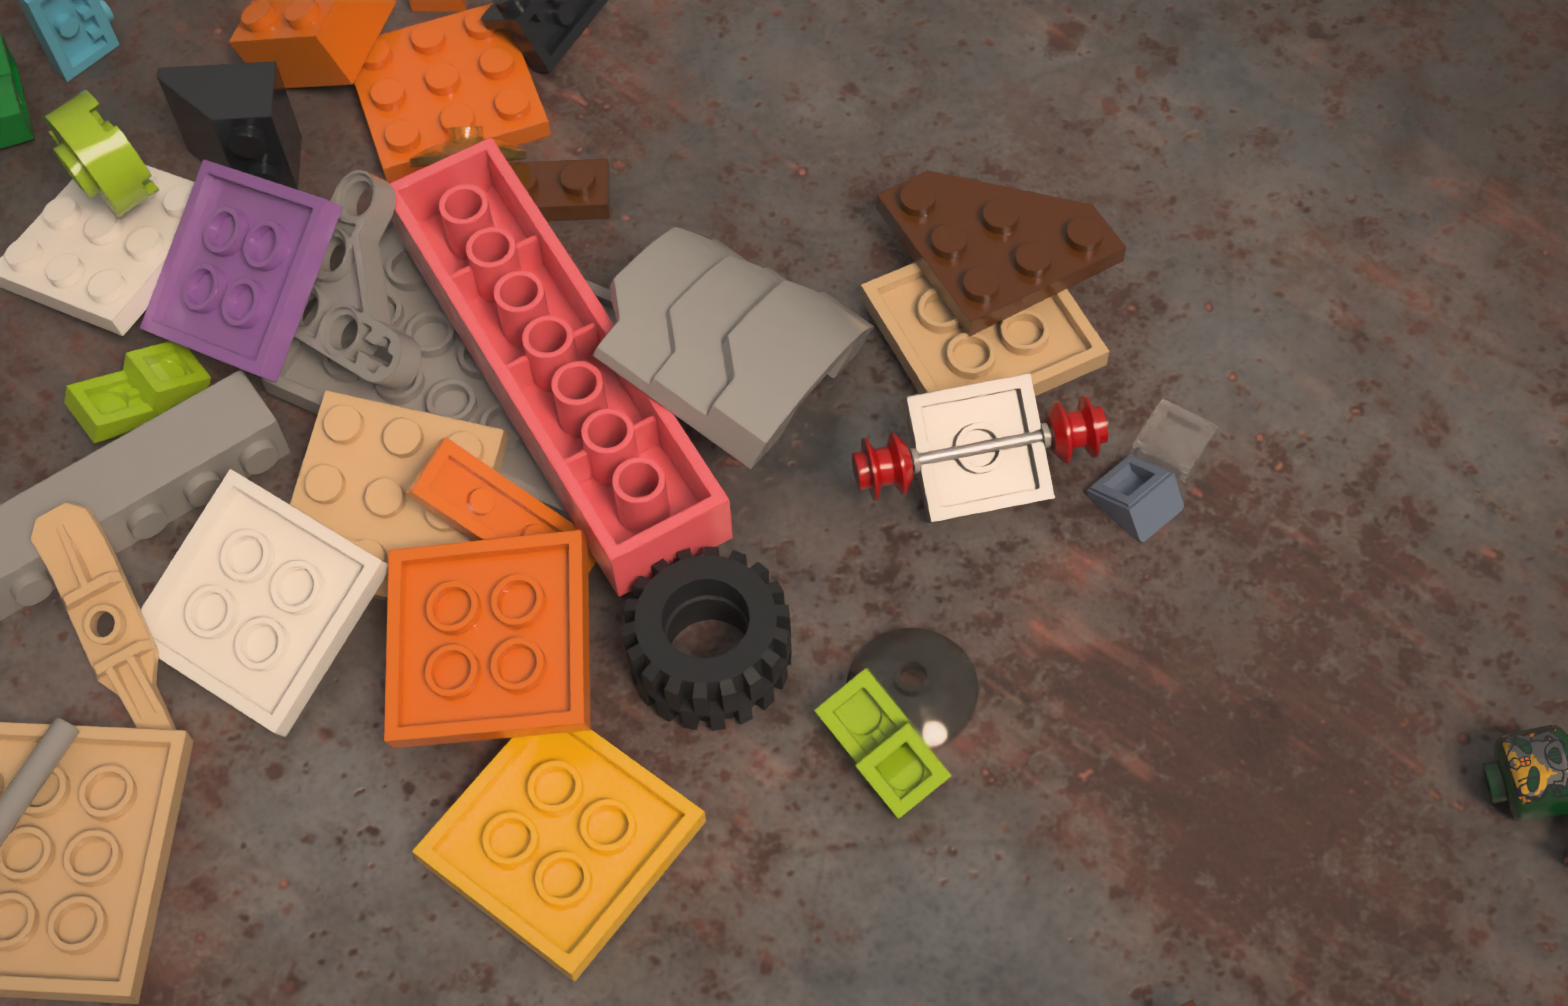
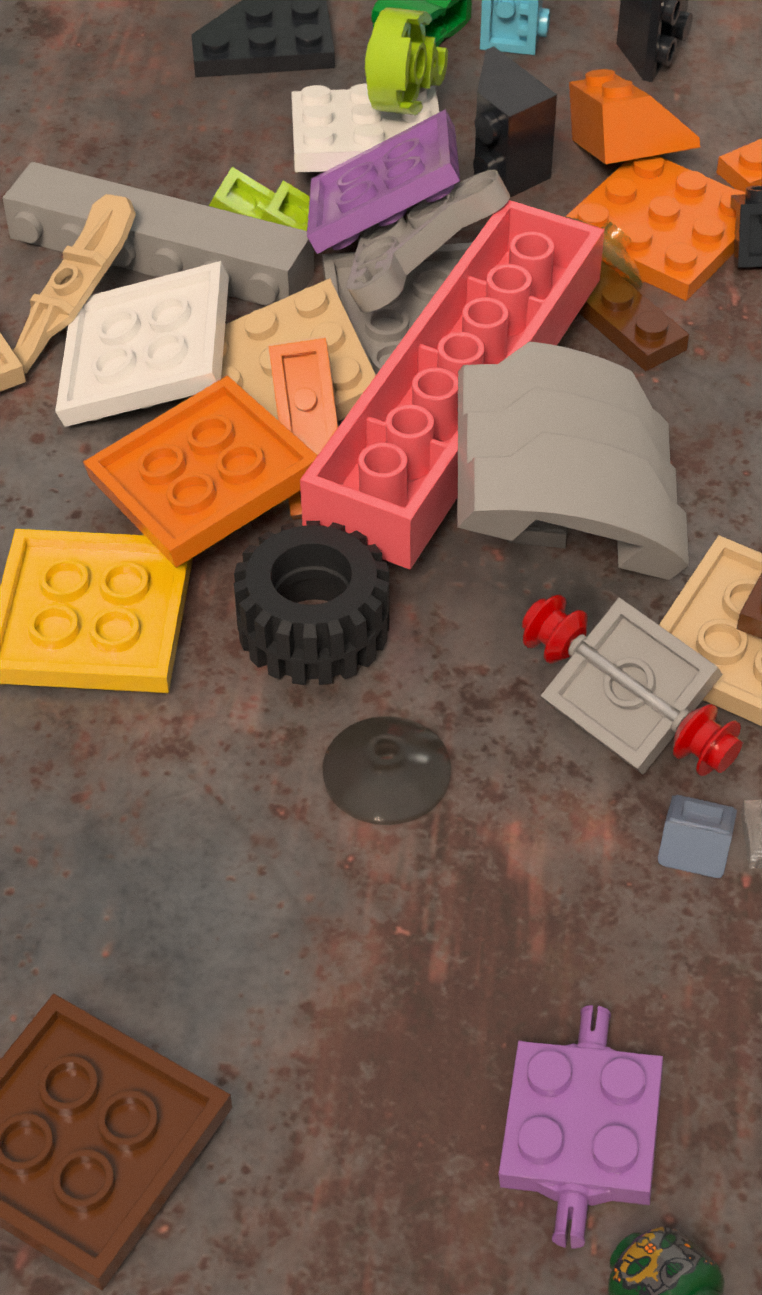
camera: 55 degrees right, 10 degrees down
lime slope [814,667,952,819] -> none
none -> medium lavender plate [499,1005,663,1249]

